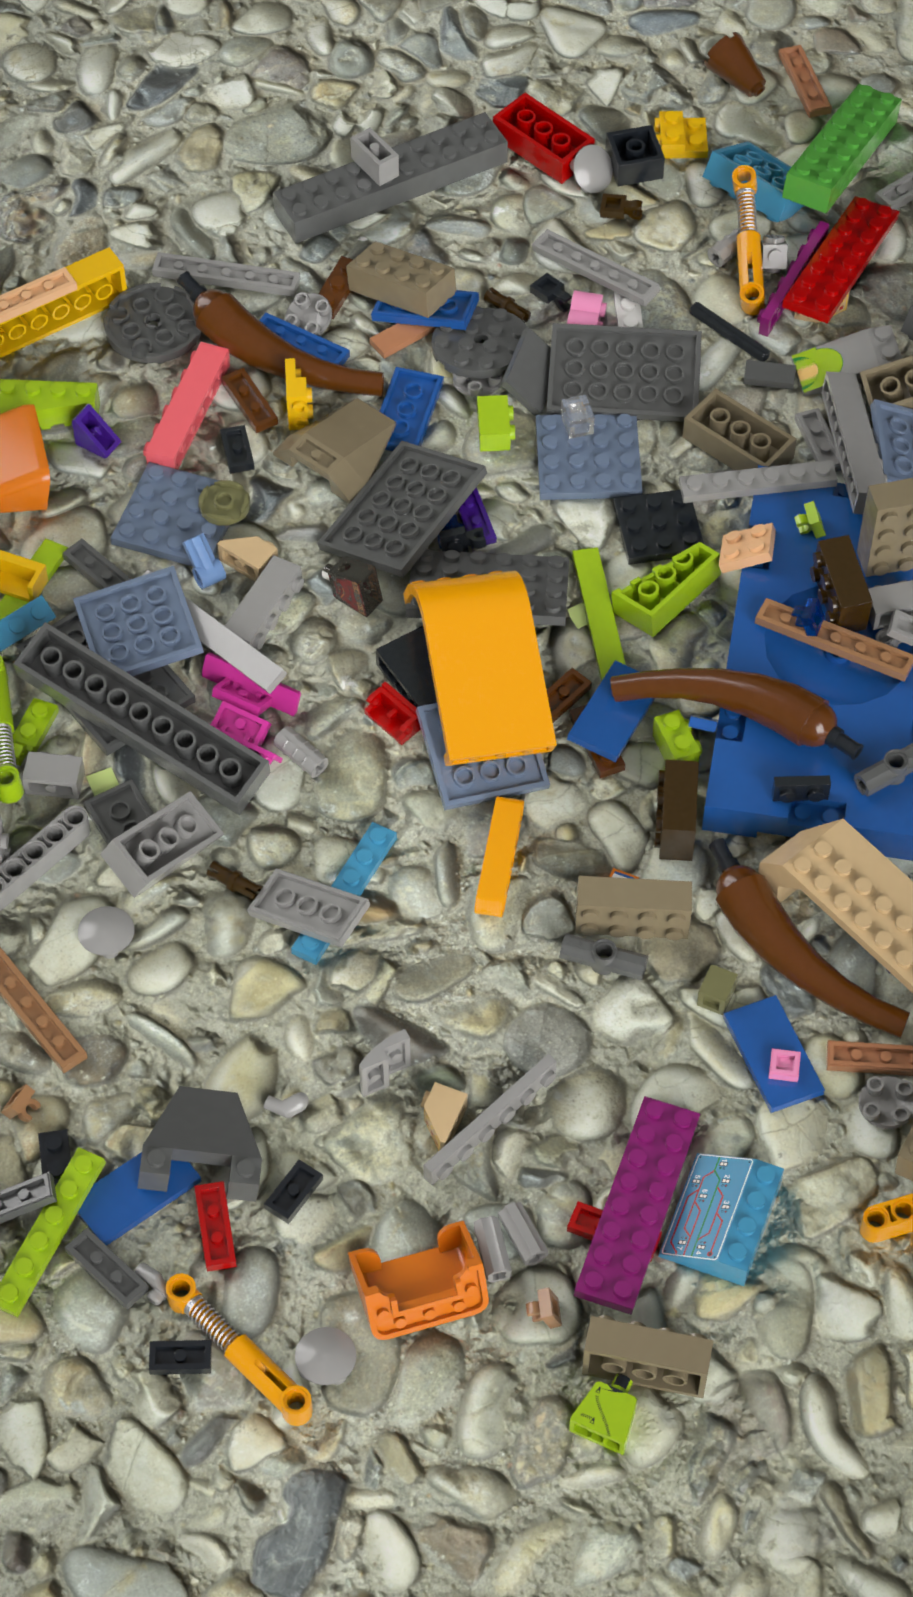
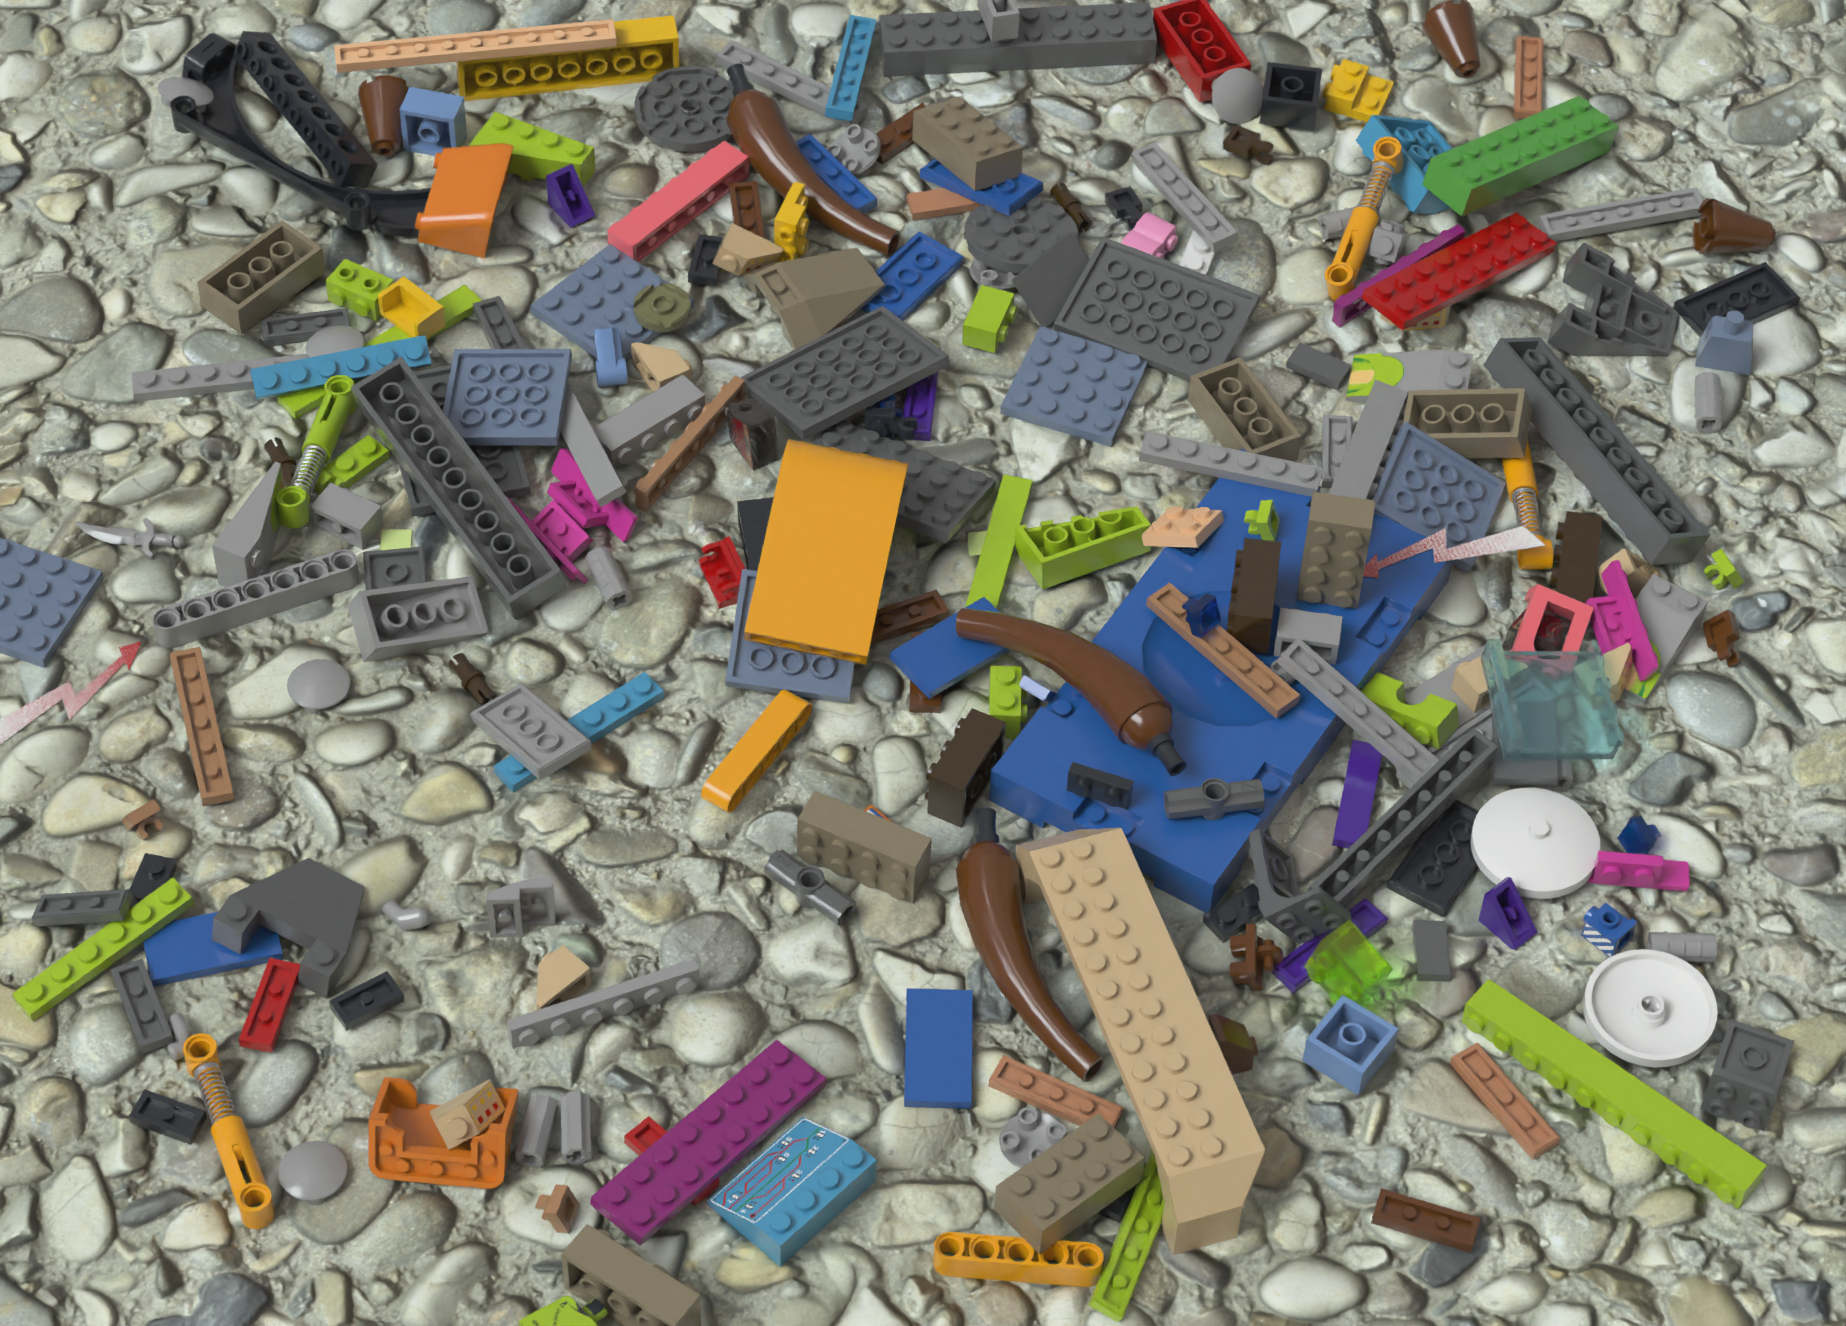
camera: 20 degrees right, 5 degrees down
clear brick [561,395,595,439] -> none
black plate [613,490,704,565] -> none
black axle [690,302,770,362] -> none
olive panel [697,965,738,1015] -> none
bright pink tile [769,1048,801,1082] -> none
none -> tan slope [429,1079,505,1150]
none -> medium nougat plate [634,376,745,512]
none -> tan slope [712,223,783,276]
none -> dark azure plate [825,15,877,121]

